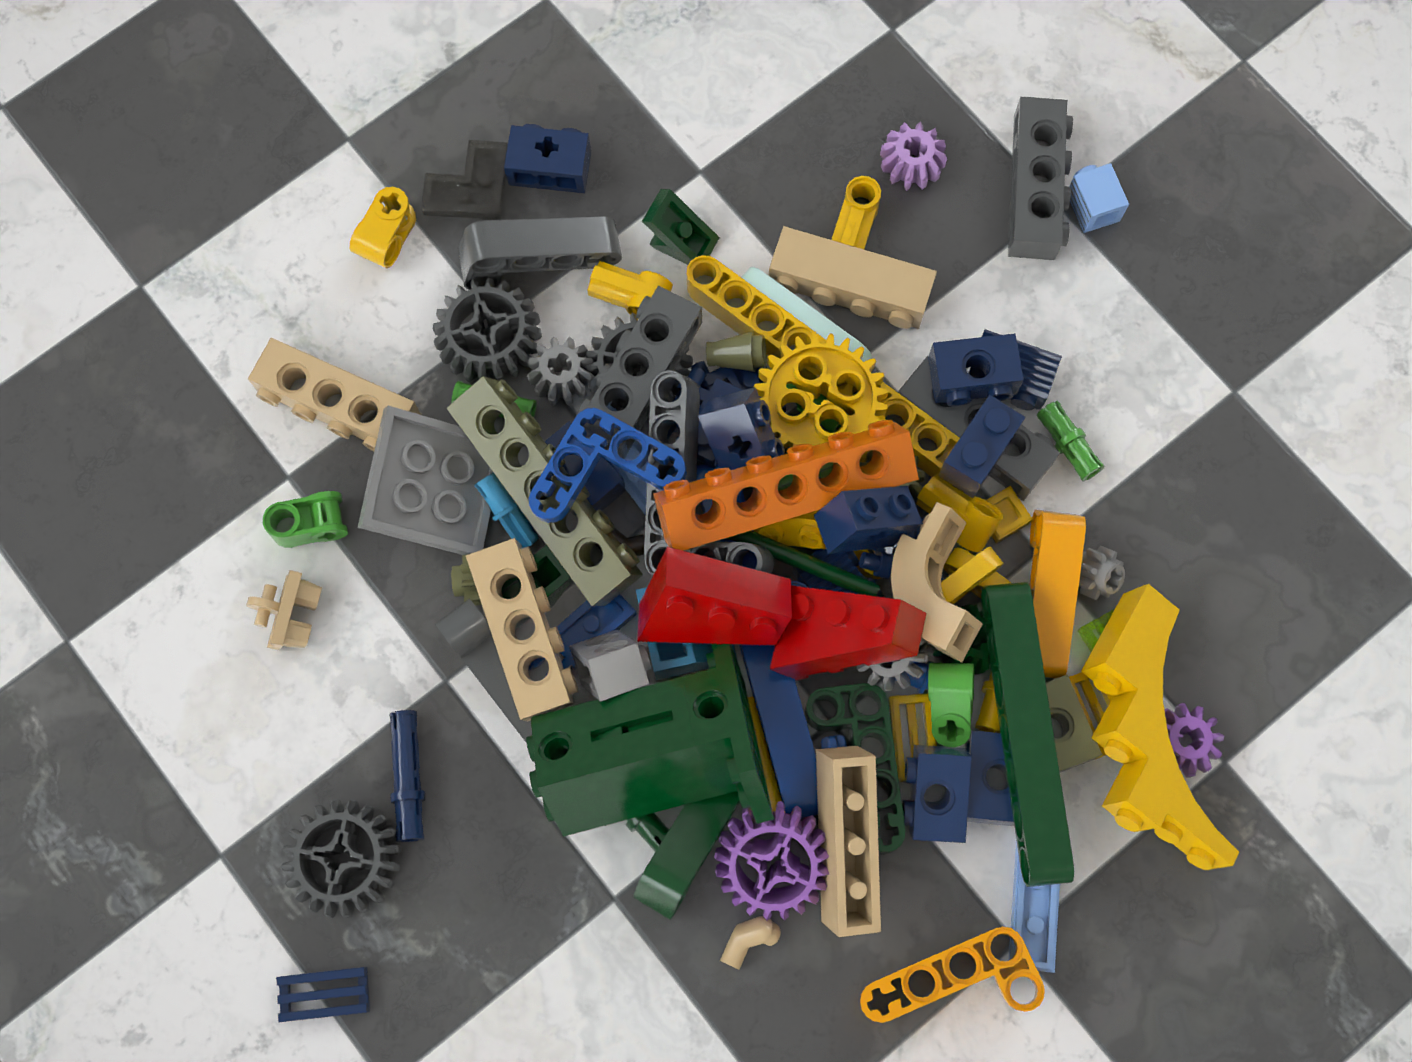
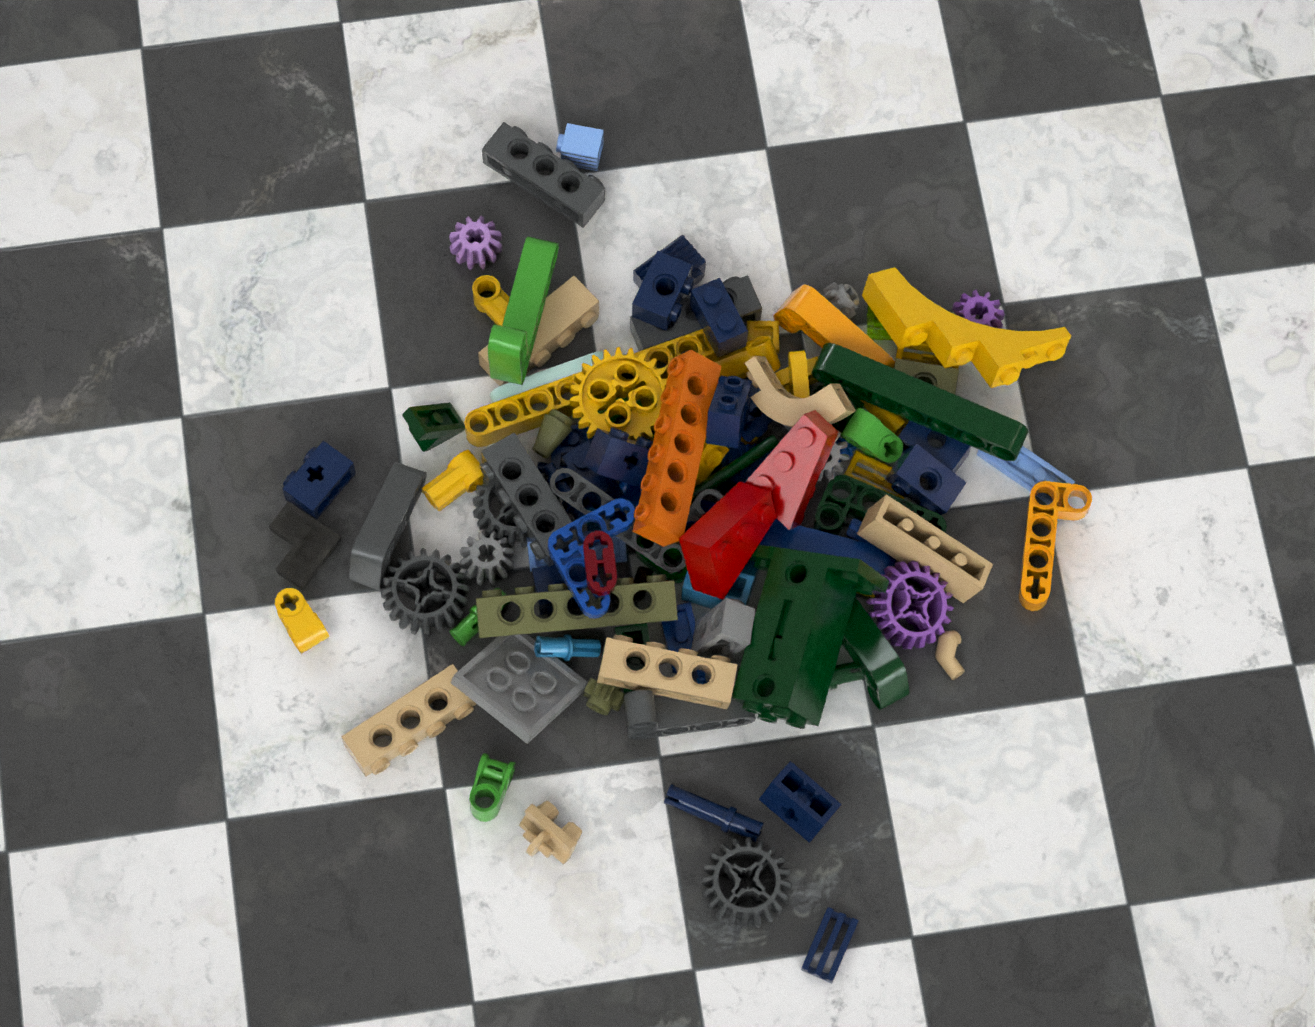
camera: 65 degrees left, 5 degrees down
bright green pin [1036,401,1105,481] -> none
none -> bright green beam [488,236,559,385]
none -> dark red beam [583,531,617,596]
none -> dark blue brick [759,761,842,843]

